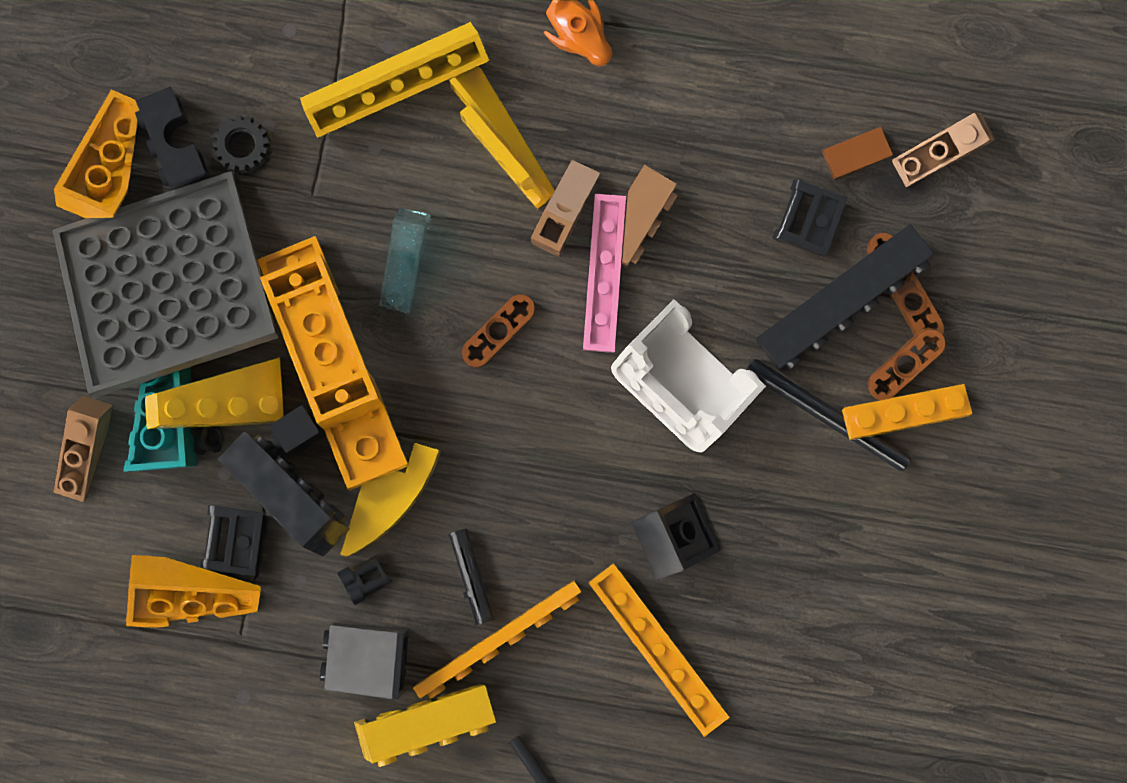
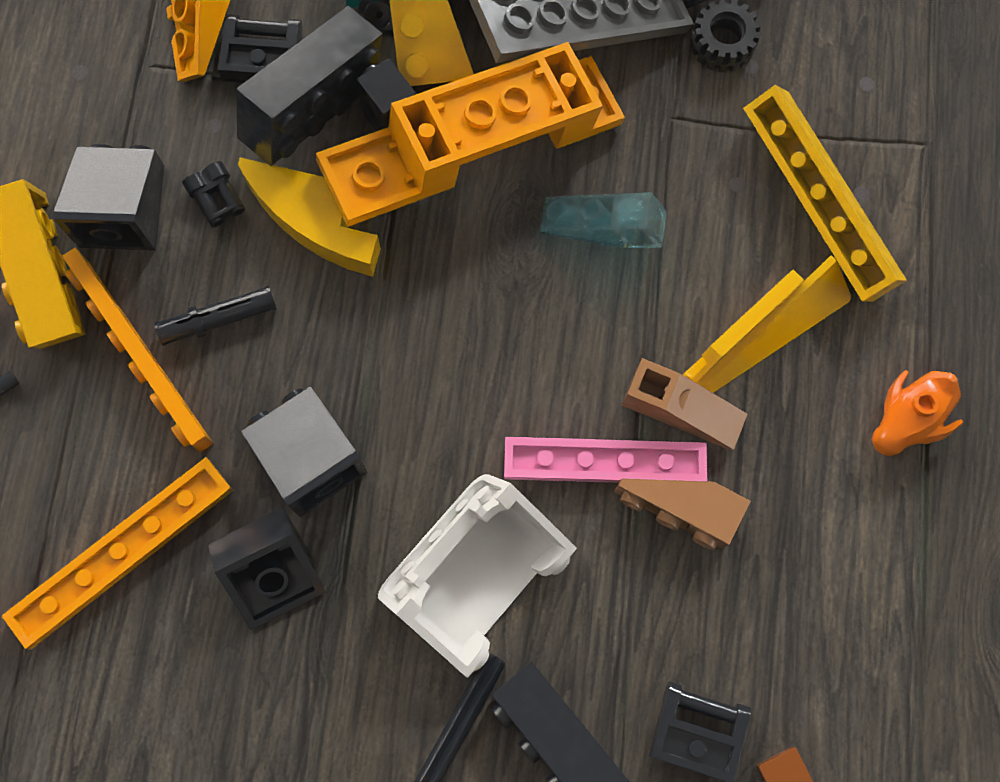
camera: 85 degrees right, 10 degrees down
dark orange beam [462,294,535,368] -> none
none -> slope [241,386,368,517]

